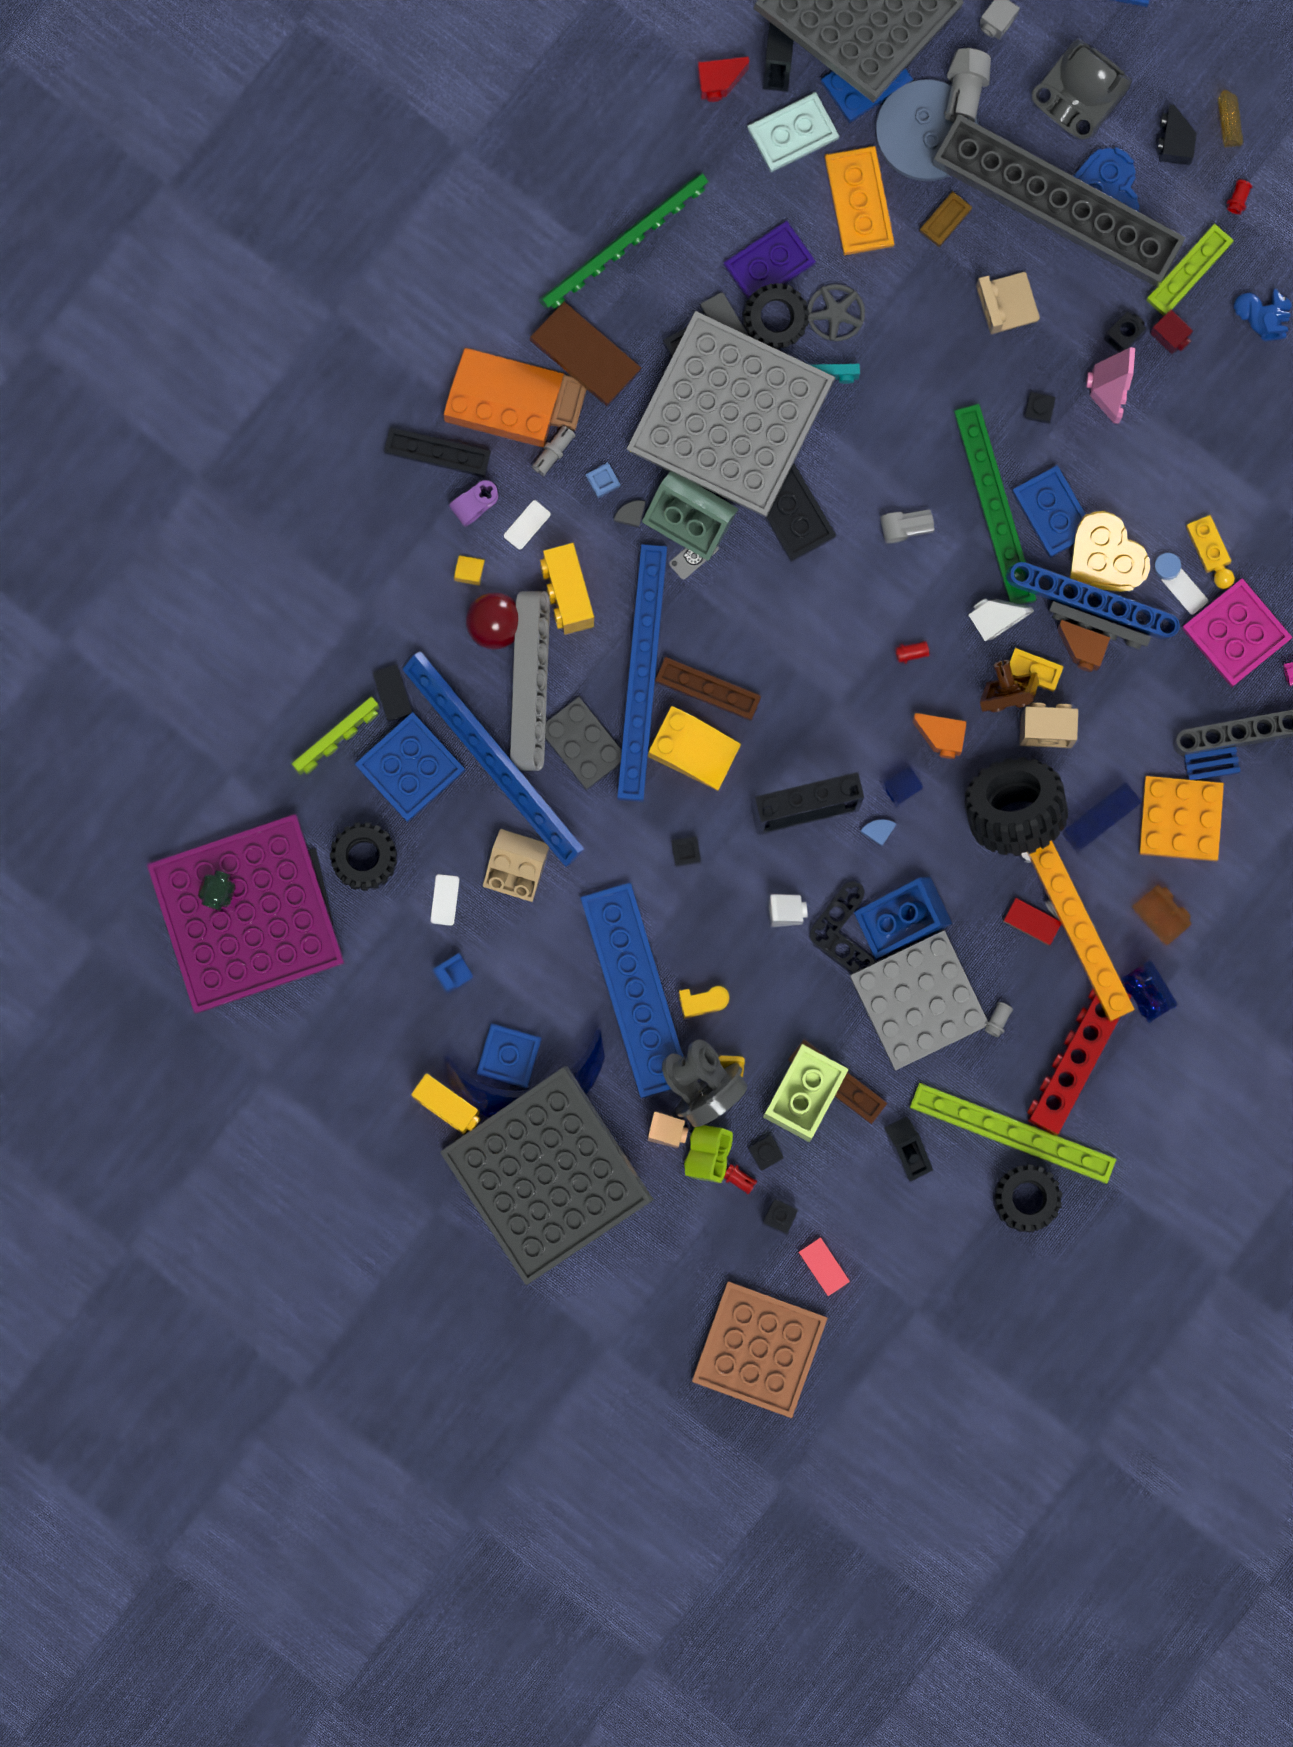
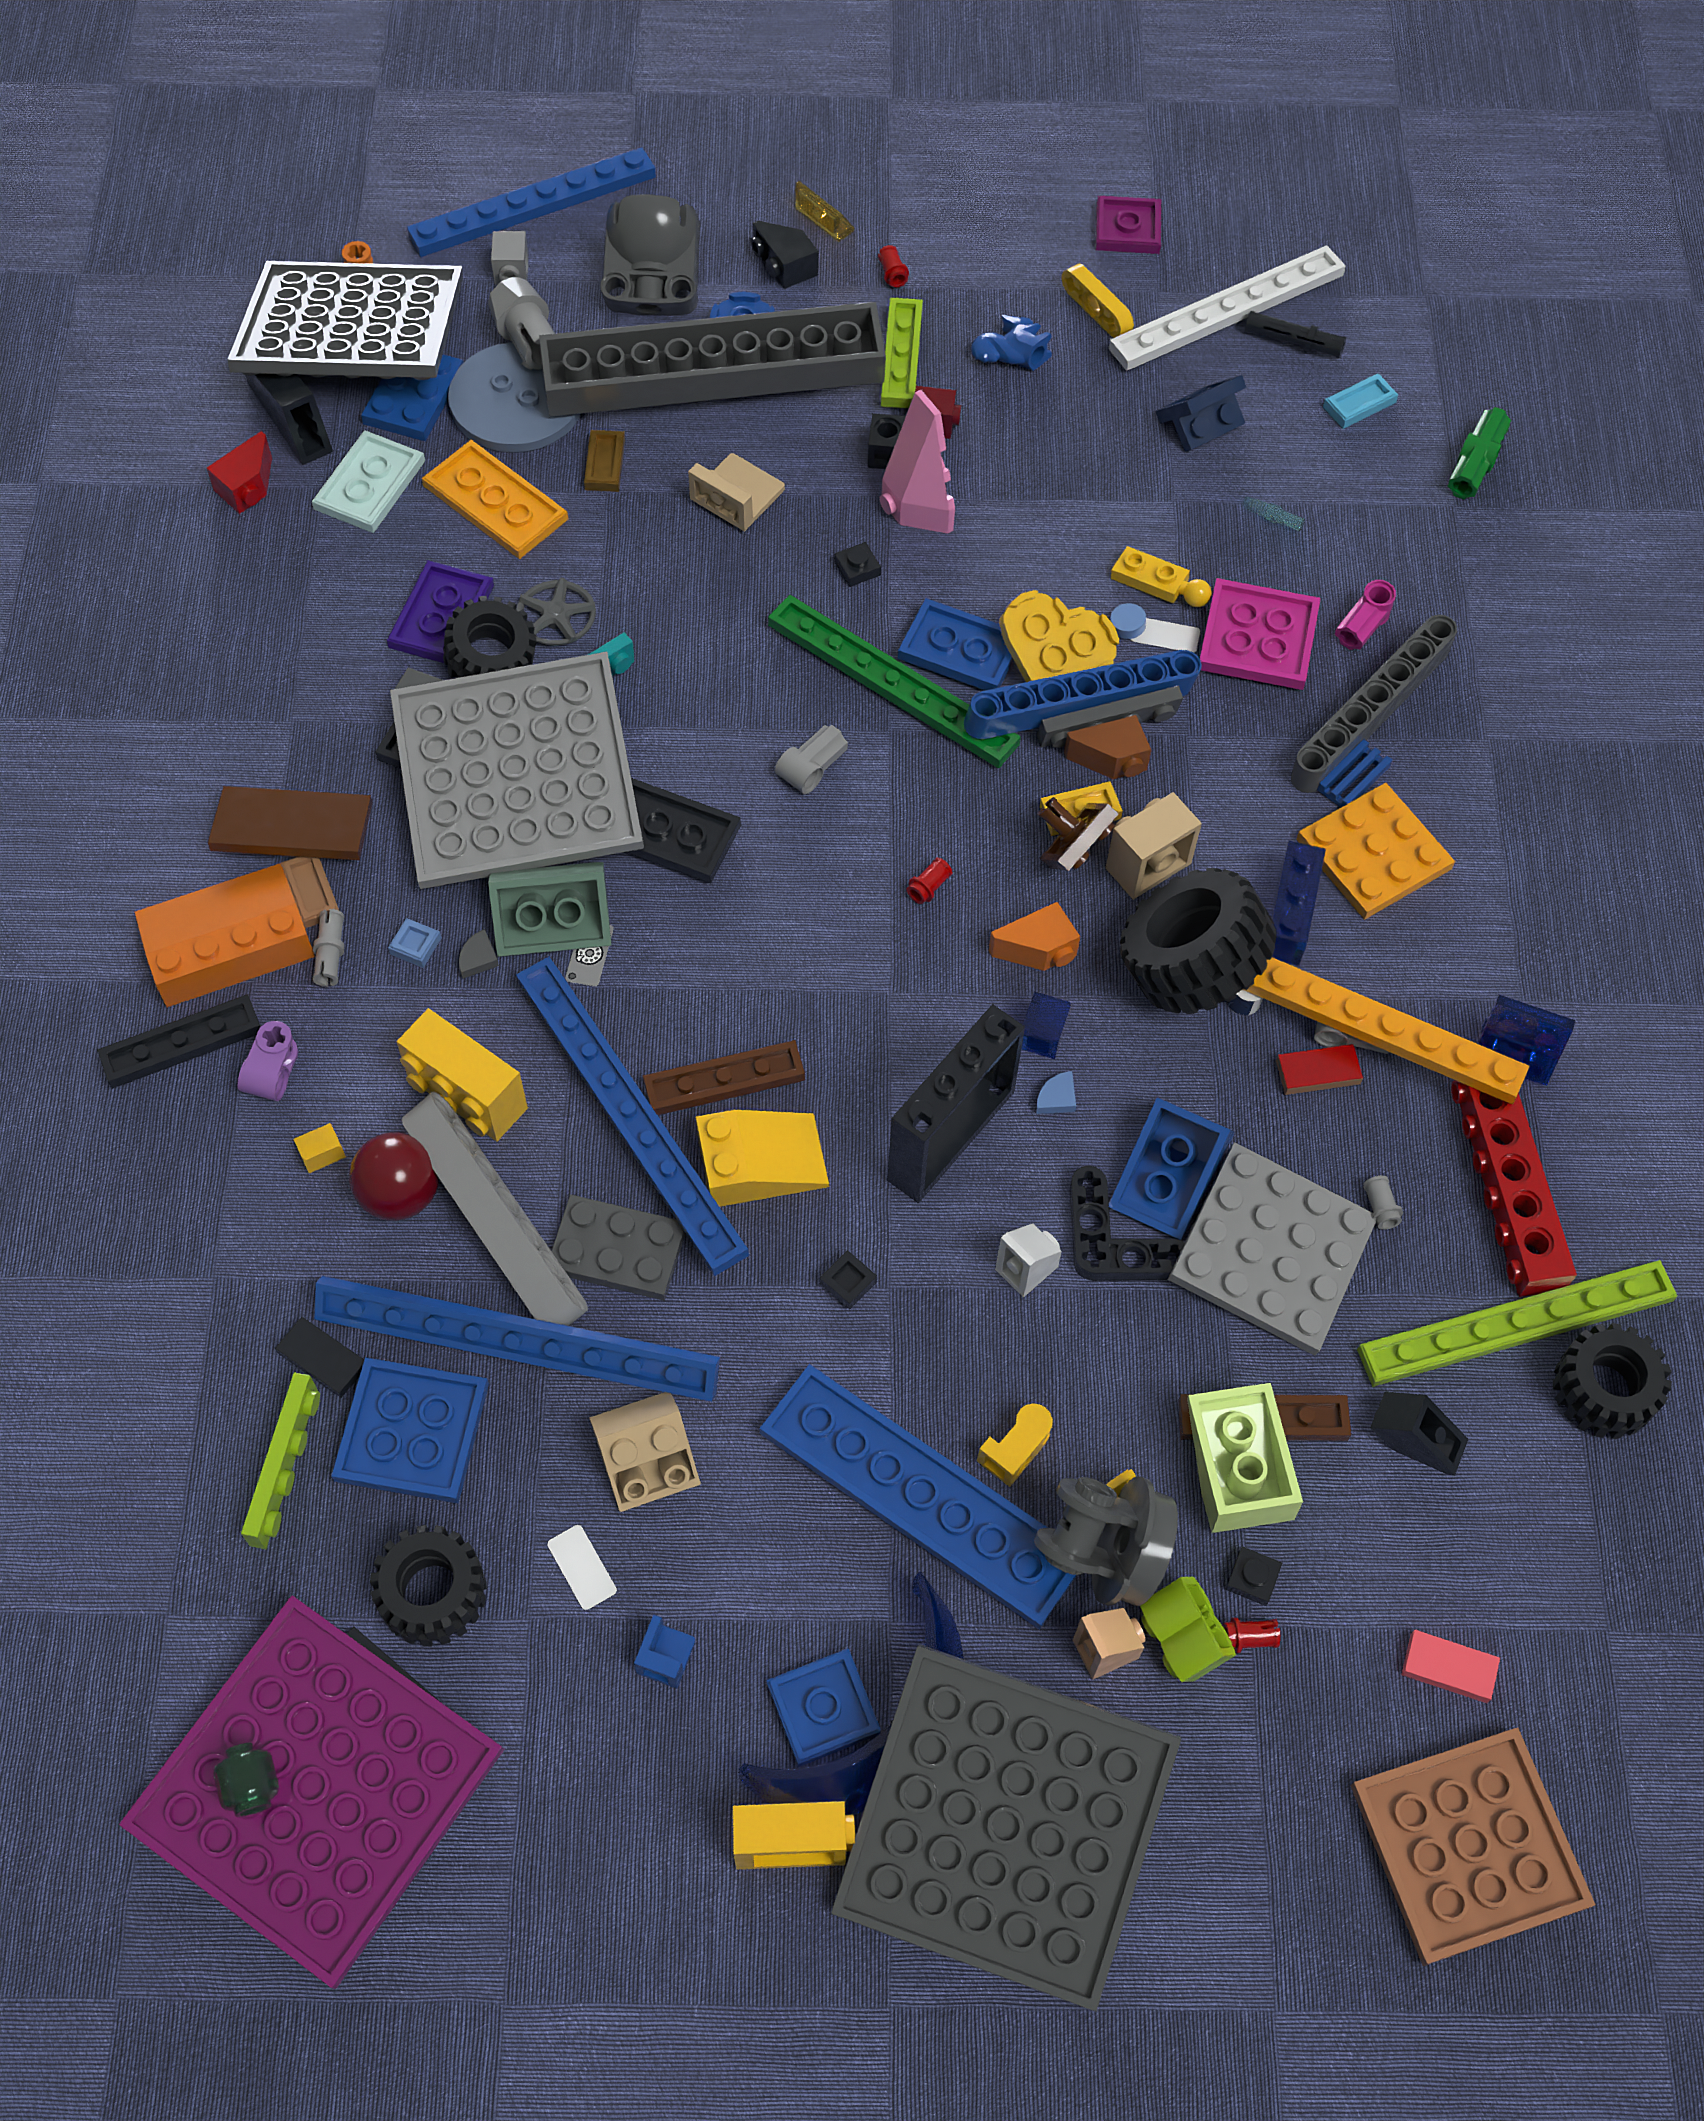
camera: 35 degrees left, 20 degrees down
white sticker [504,500,551,549] -> none
green plate [538,174,709,309] -> none
black brick [763,1199,798,1235] -> none
white slope [969,598,1034,641] -> none
clear orange bracket [1131,885,1192,947] -> none

